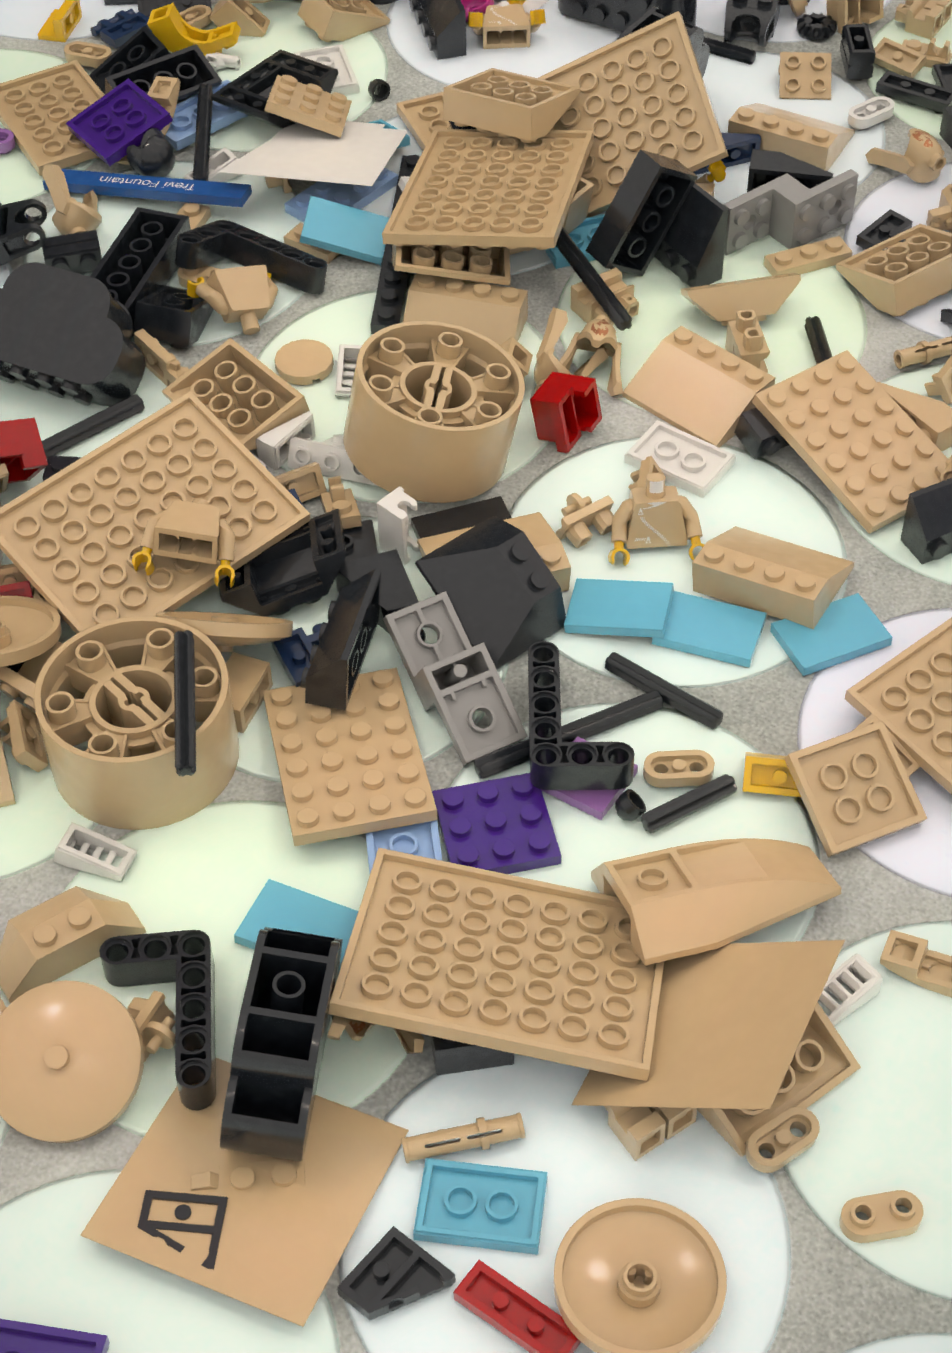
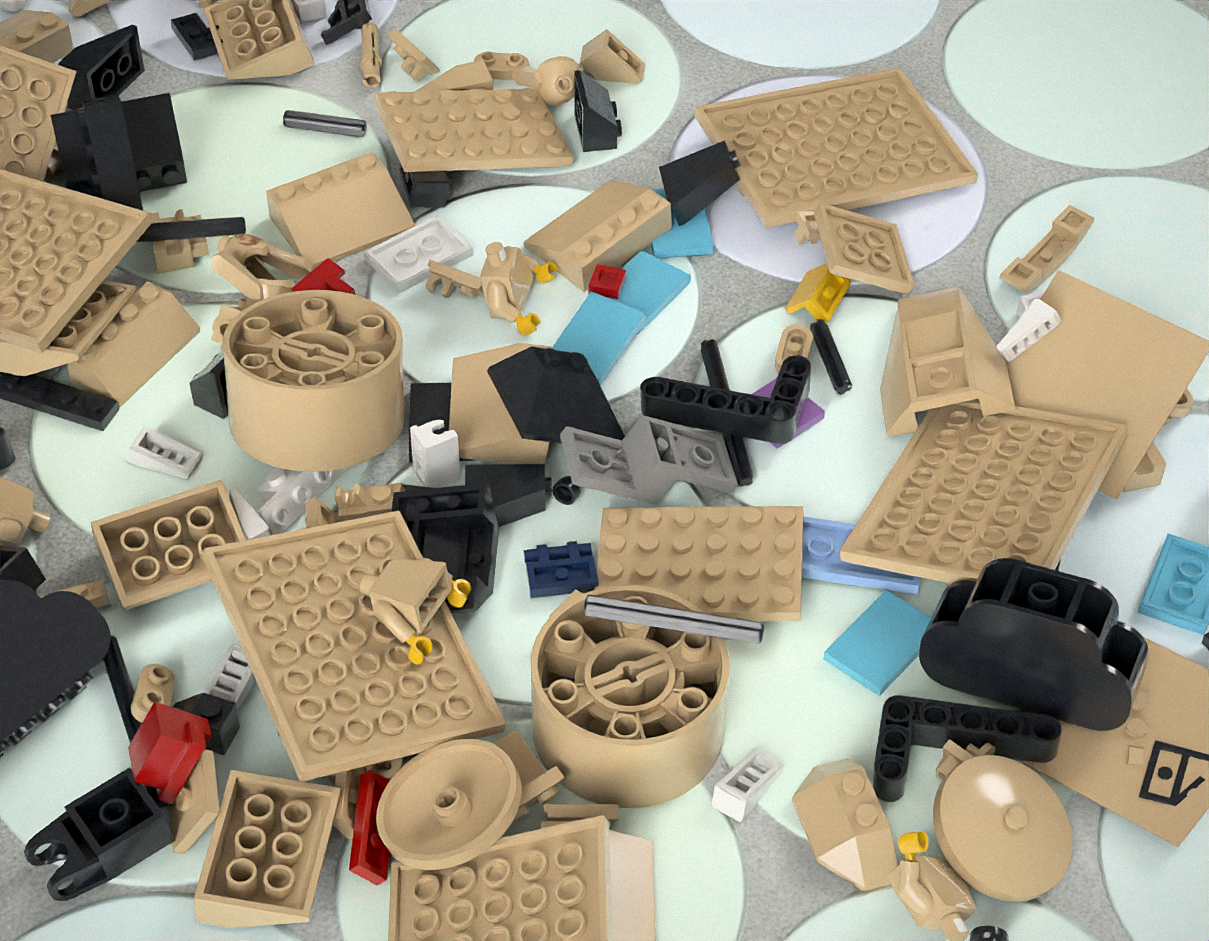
camera: 75 degrees left, 0 degrees up
tan dish [156,611,293,652] -> none
tan tile [274,339,334,385] -> none
black slope [301,569,381,711] -> none
tan pin [401,1112,526,1163] -> none
dark purple plate [432,773,562,874] -> none
tan hips [556,493,614,549] -> none
black axle [605,652,723,729] -> none
black hinge [615,789,646,821] -> none
tan wedge [681,273,801,326] -> none
light grey bracket [723,169,859,256] -> none
tan hips [725,309,770,373] -> none
tan plate [763,236,853,276] -> none
none -> tan plate [131,664,175,723]
none -> red plate [588,264,626,299]
none -> black slope [659,140,741,226]
none -> white slope [997,298,1062,362]

